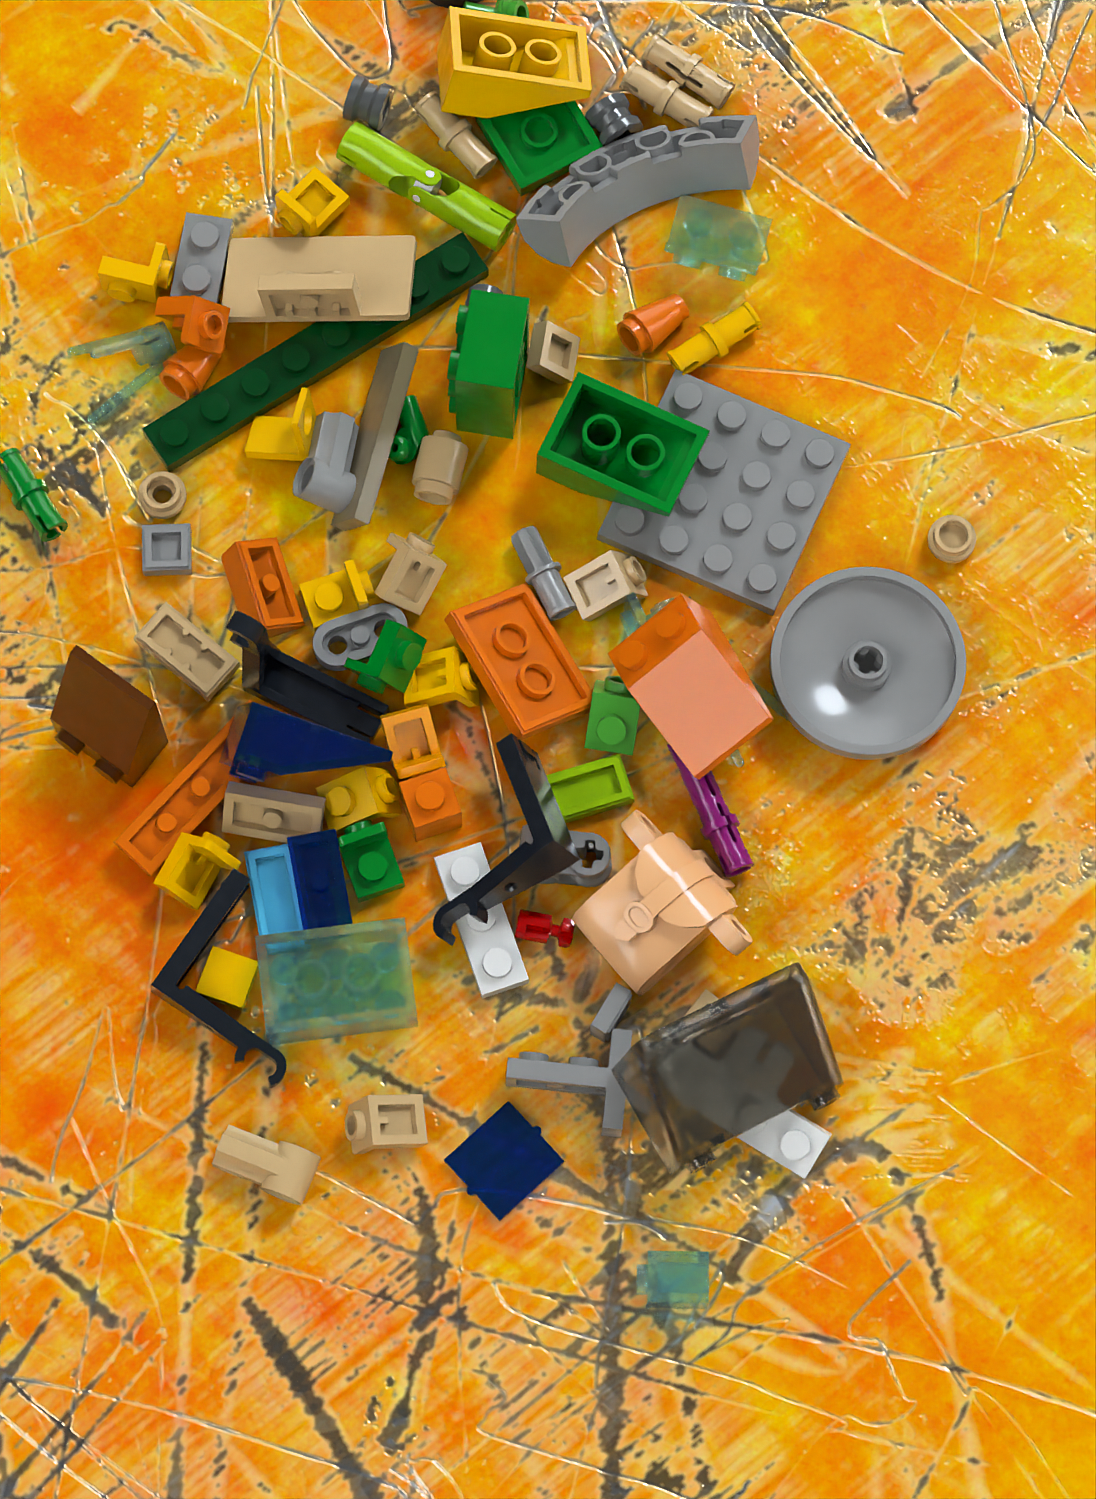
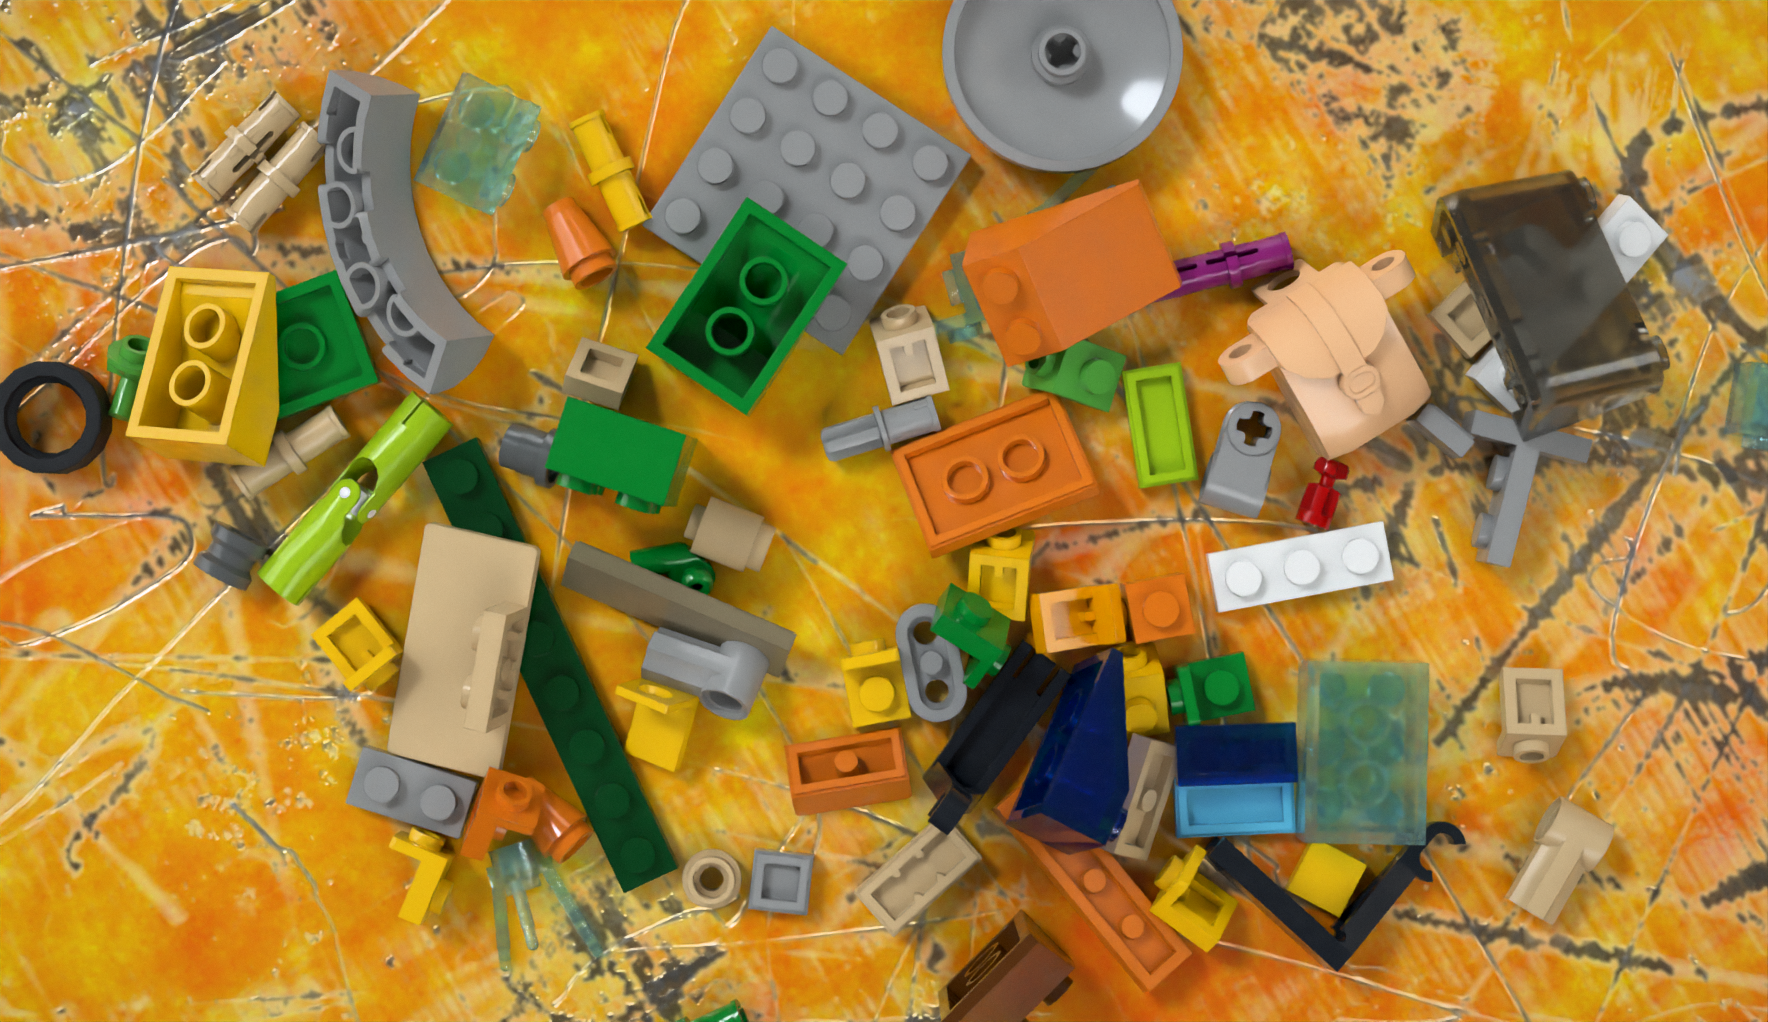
camera: 75 degrees left, 15 degrees up
tan bracket [374,532,447,615] -> none
black hinge [433,733,580,946] -> none
clear blue piece [444,1101,565,1222] -> none
dark grey wheel [585,92,644,146] -> none

